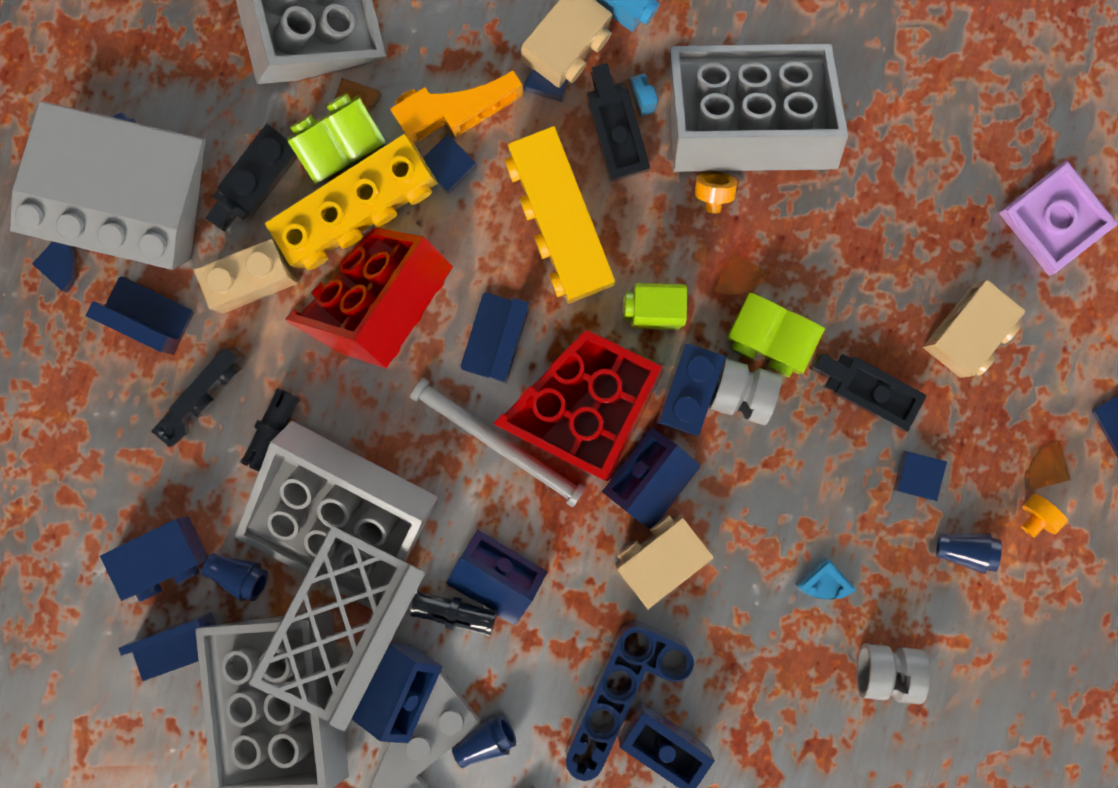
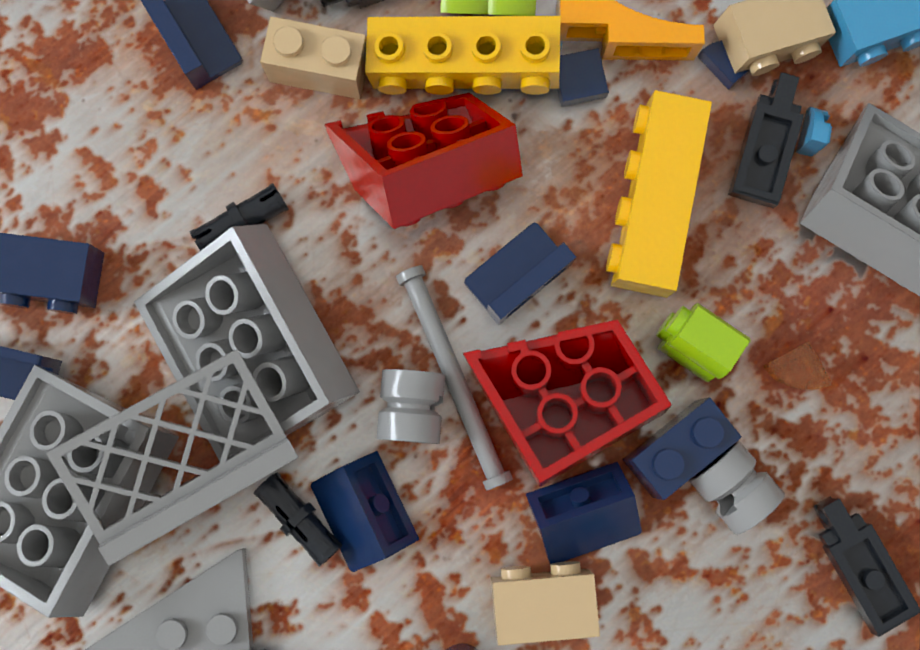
camera: 30 degrees right, 5 degrees down
black hinge [151,347,245,447] -> none
dark blue cone [202,553,268,602] -> none
dark blue brick [352,641,443,743] -> none
light orange tile [695,172,737,214] -> none
lime brick [725,292,825,378] -> none
none -> light grey wheel [376,369,445,444]

